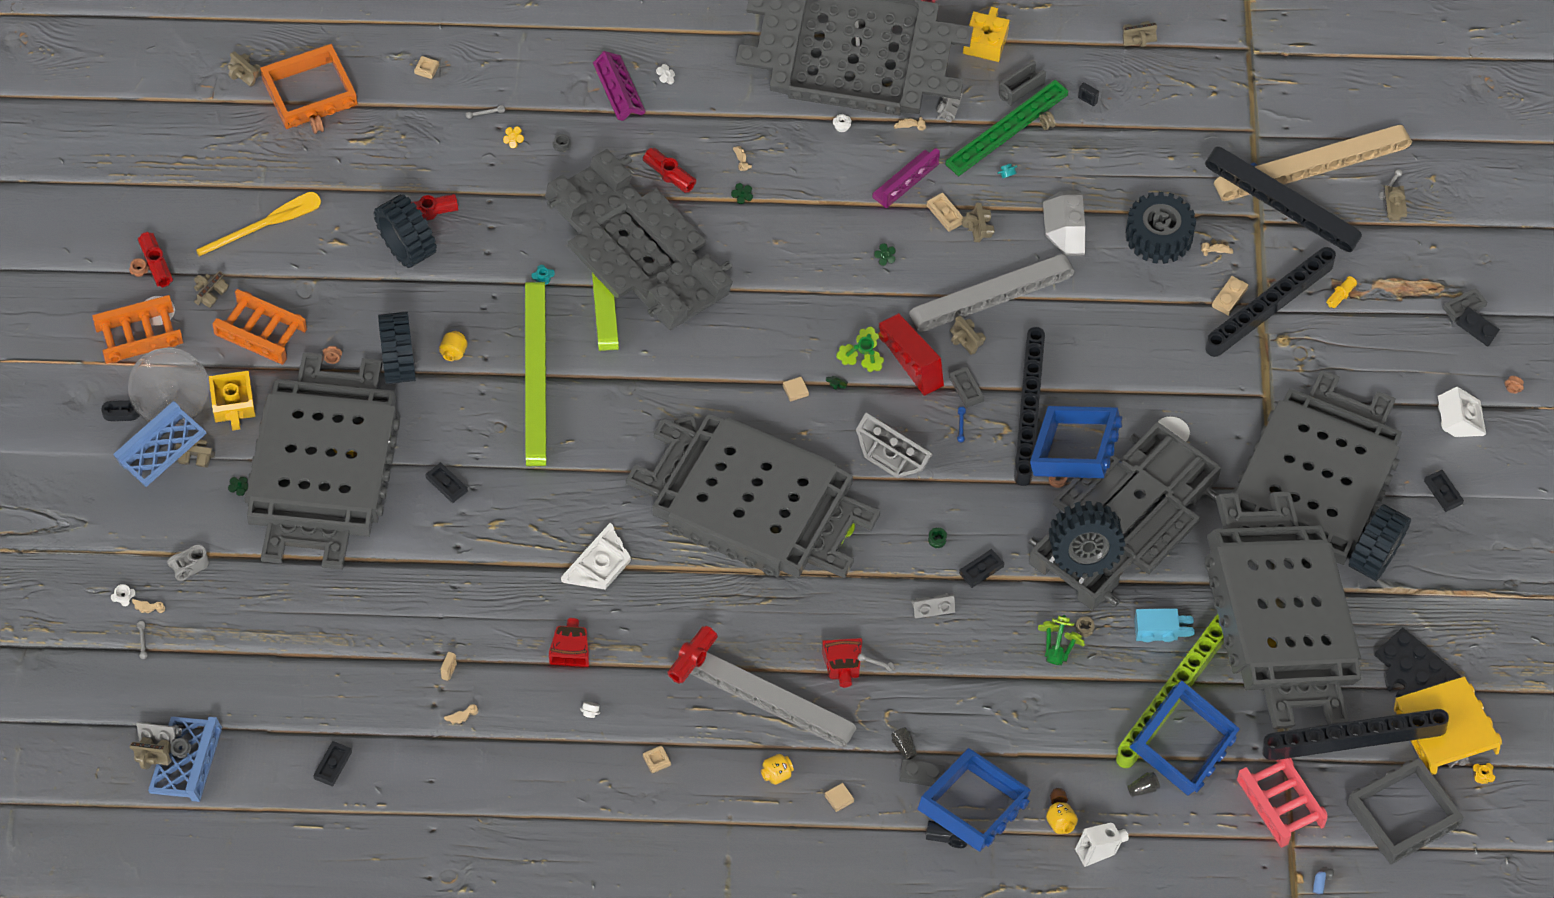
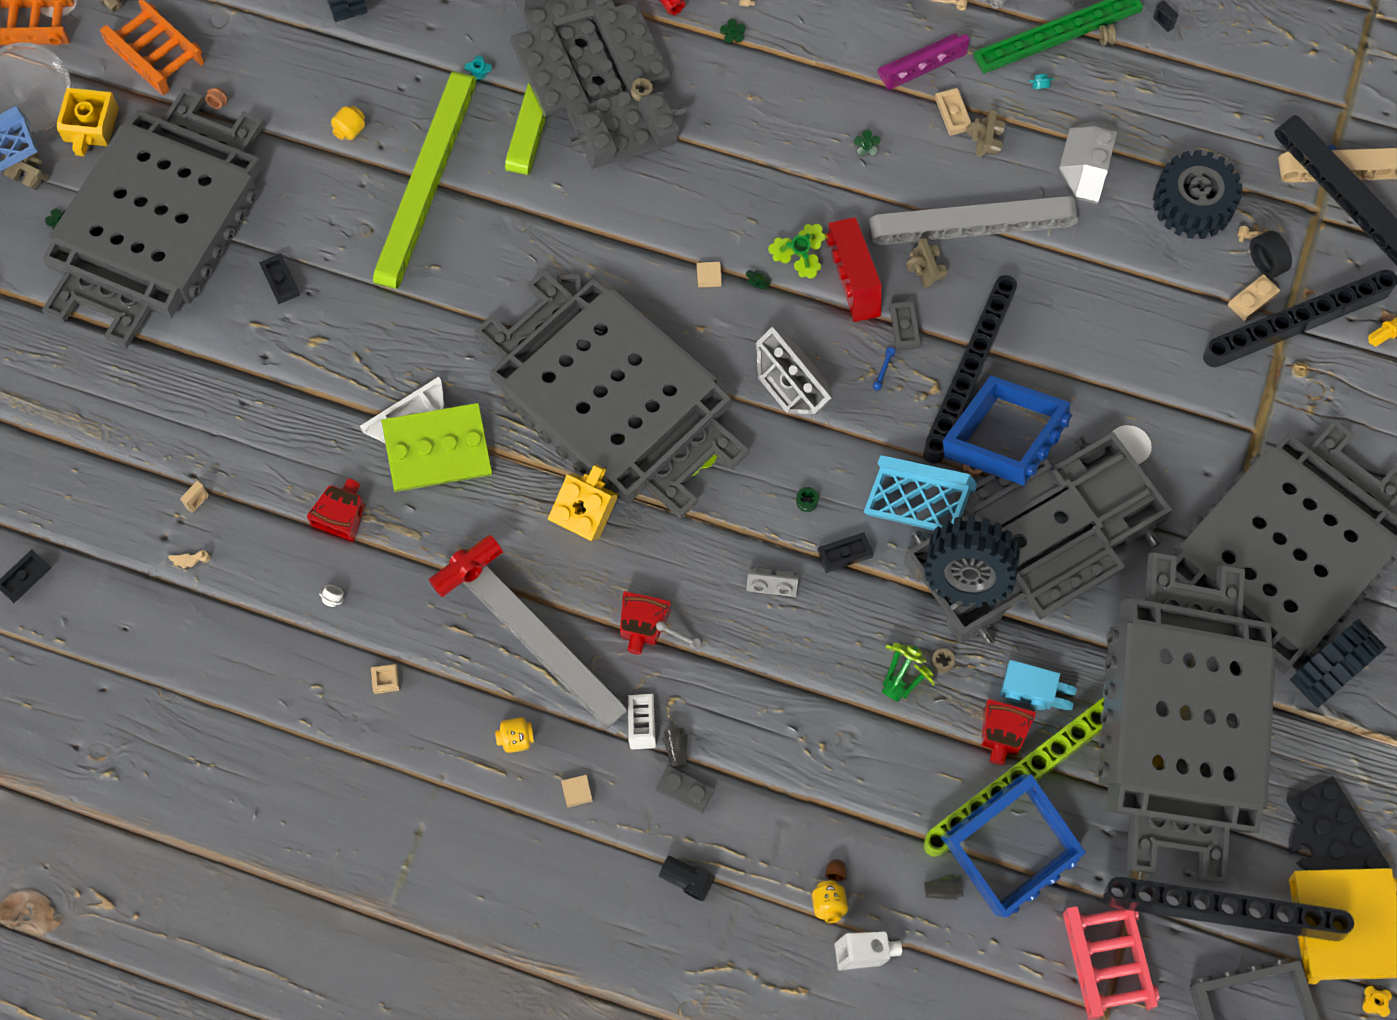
camera: 20 degrees right, 10 degrees up
black wheel [378,311,416,384] -> none
blue window [917,748,1031,852] -> none
none -> lime plate [381,403,492,492]
none -> yellow hinge [548,465,618,541]
none -> white slope [628,694,656,749]
none -> dark tan bush [631,78,653,102]
none -> medium azure fence [864,455,977,531]
none -> red torso [981,699,1036,765]
none -> black tyre [1250,230,1292,278]

